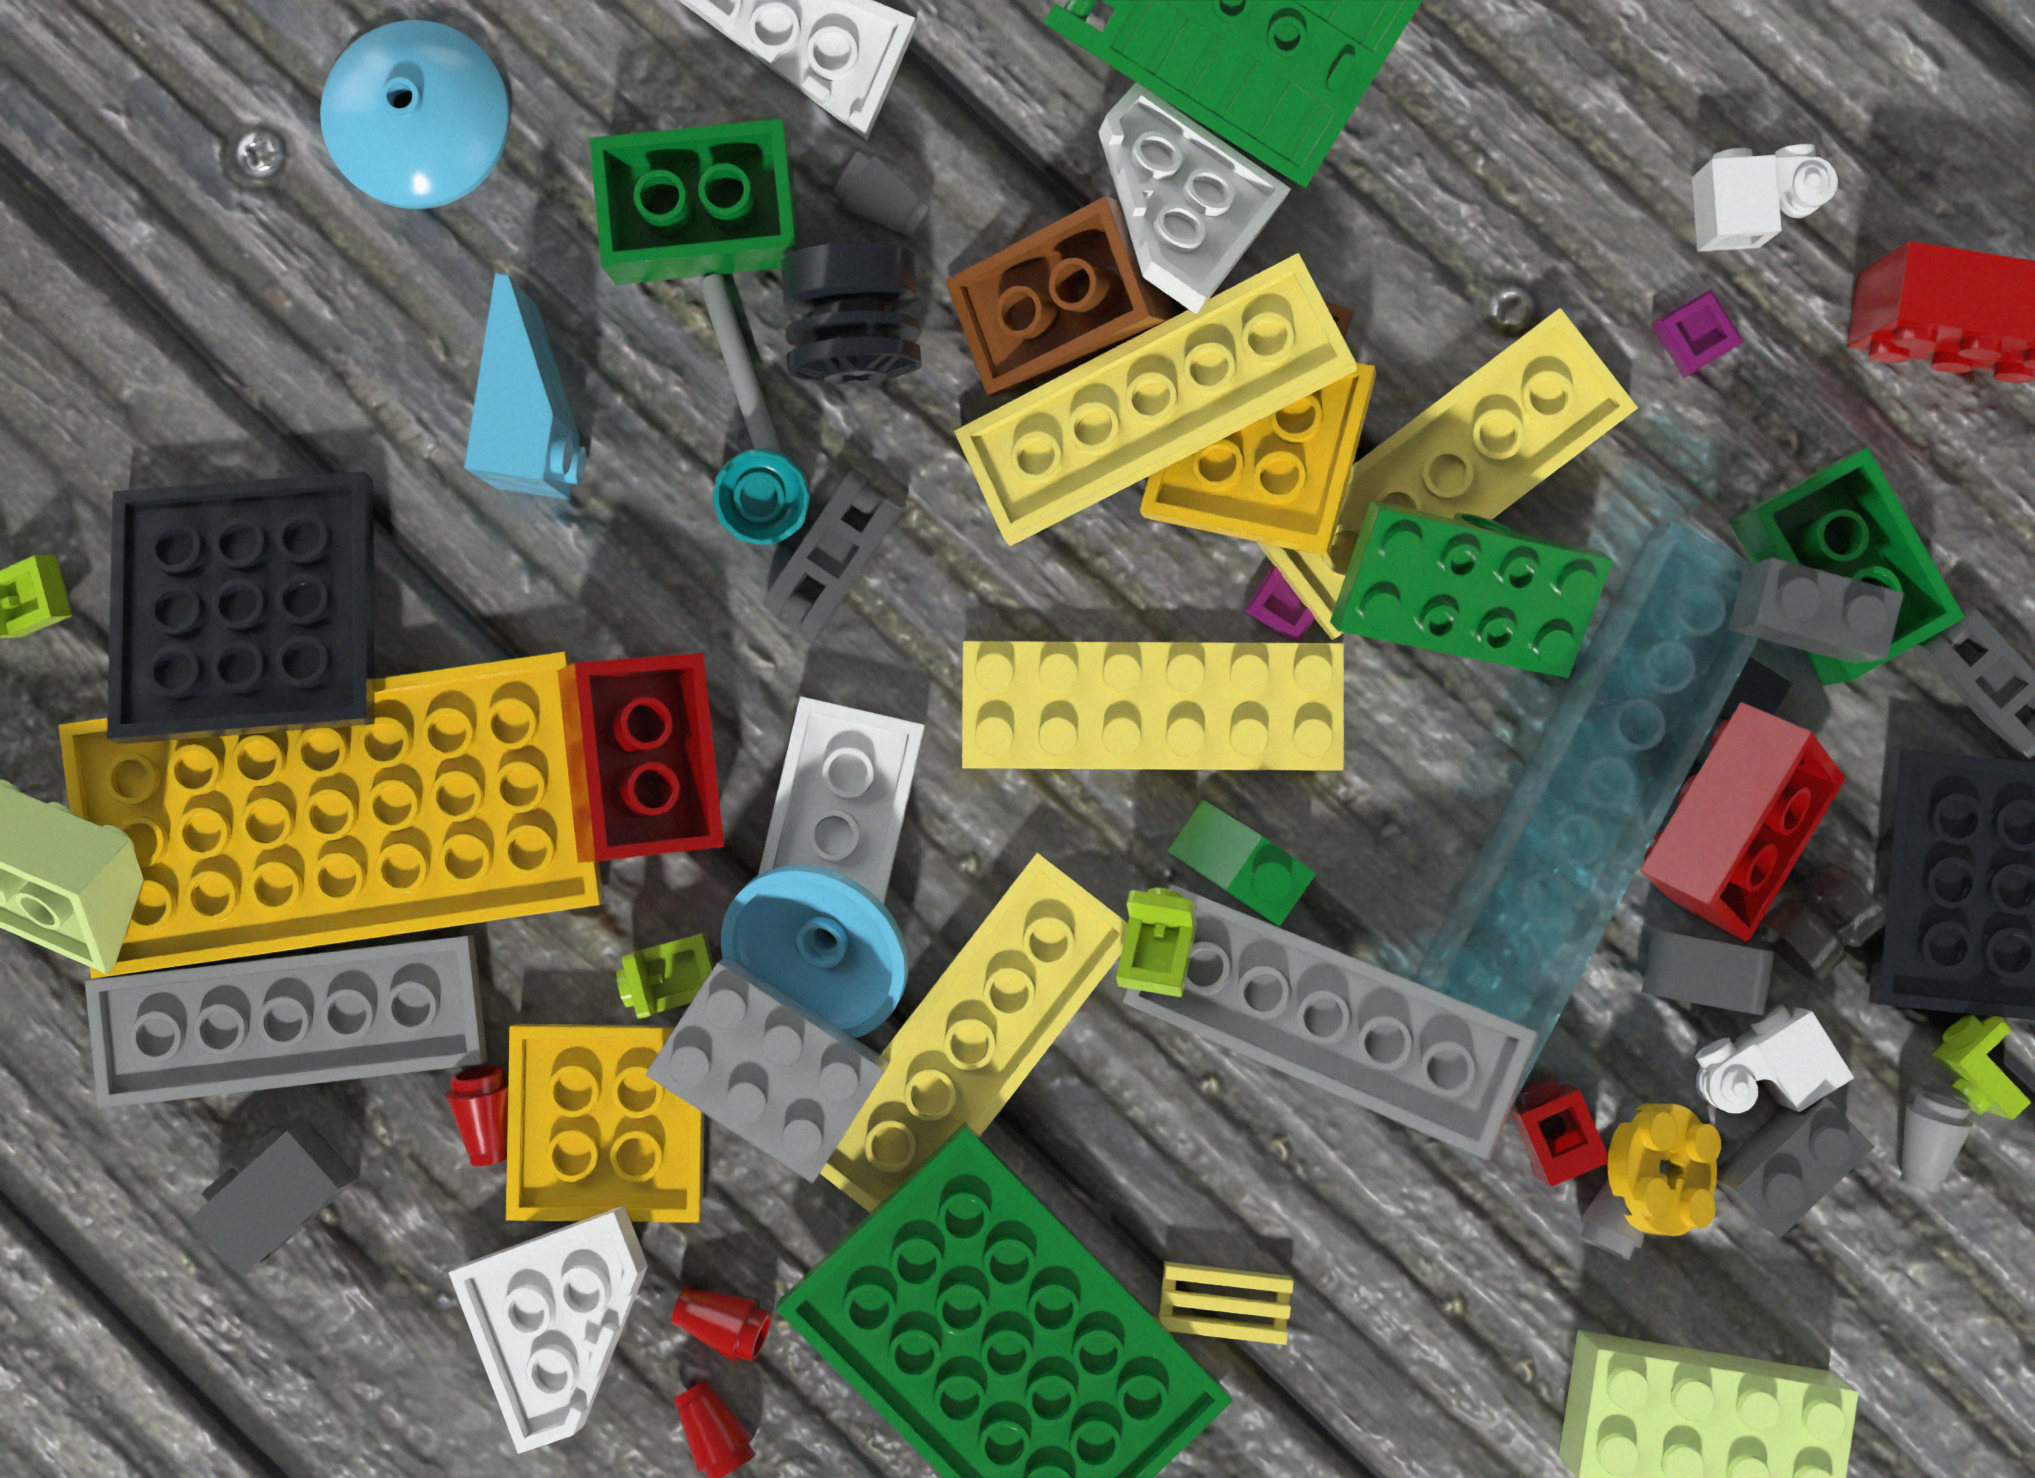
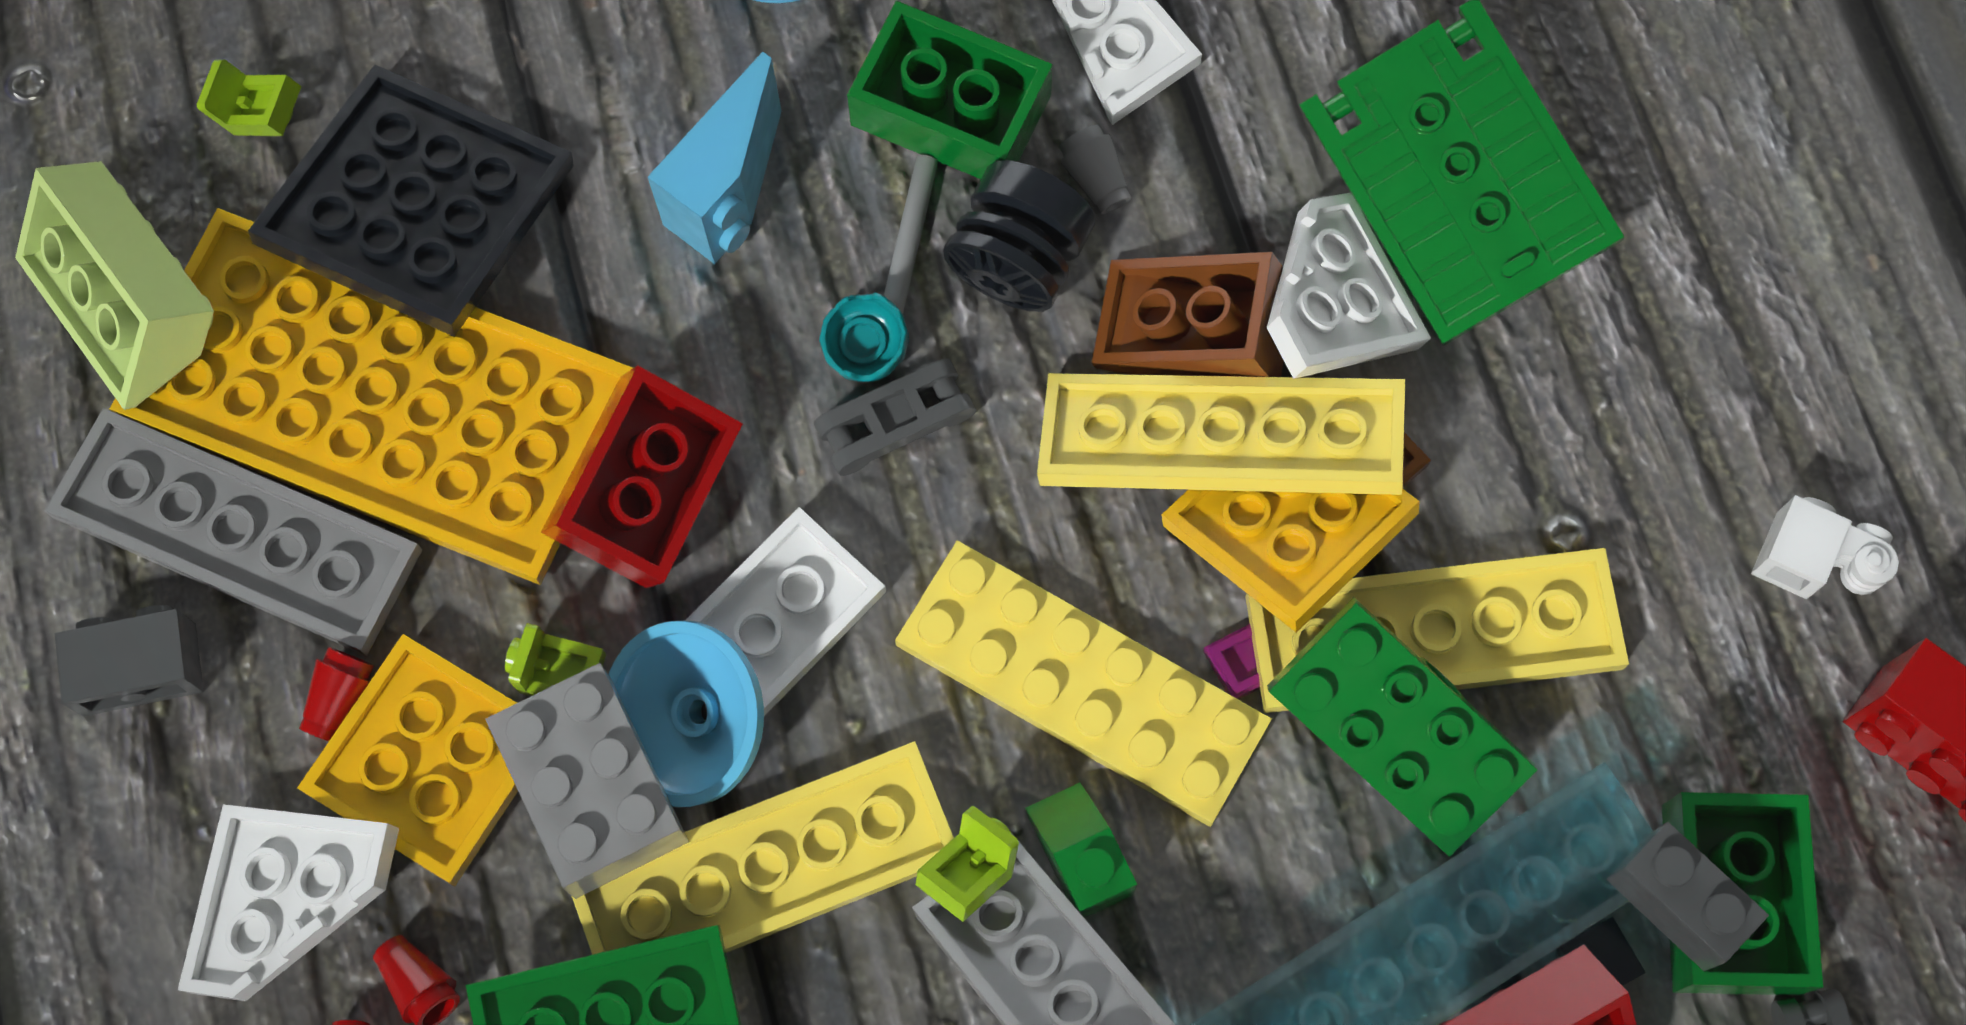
camera: 30 degrees right, 15 degrees down
magenta tile [1651,289,1744,379] -> none

